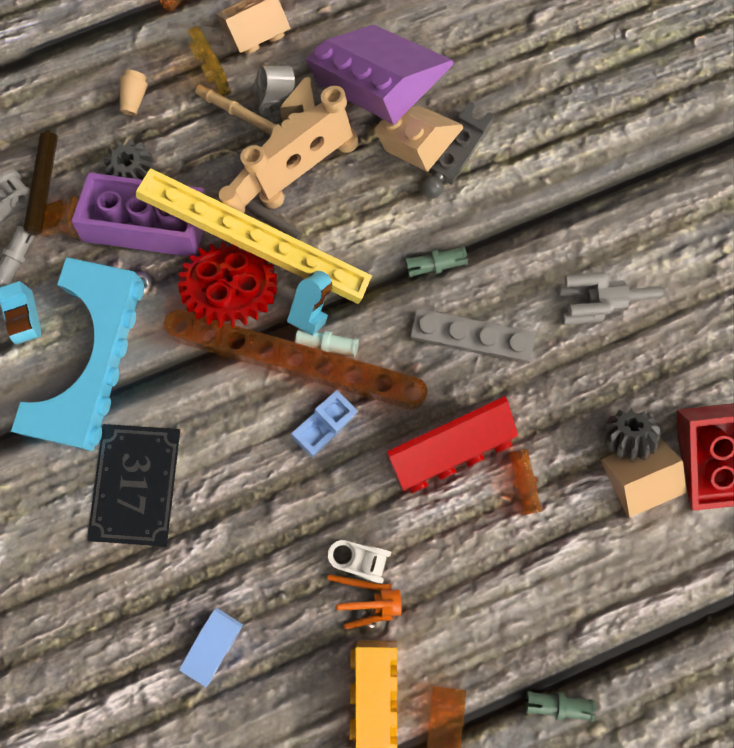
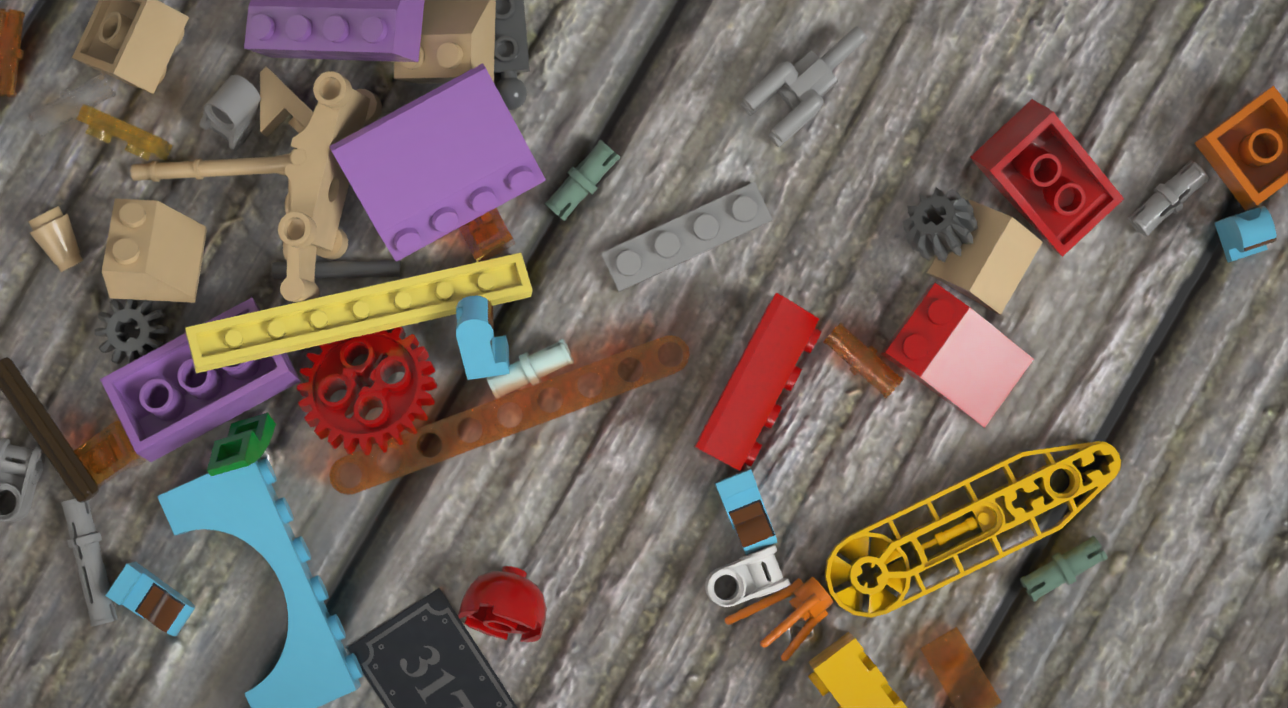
camera: 40 degrees left, 10 degrees up
light blue slope [291,390,358,458] -> none
none -> tan slope [102,198,207,303]
none -> green slope [207,412,276,476]
none -> medium lavender slope [329,63,546,262]
none -> red cylinder [458,566,547,643]
none -> clear orange slope [459,207,516,262]
none -> leg [715,469,778,555]
none -> yellow beam [824,441,1121,618]
none -> slope [881,282,1034,428]

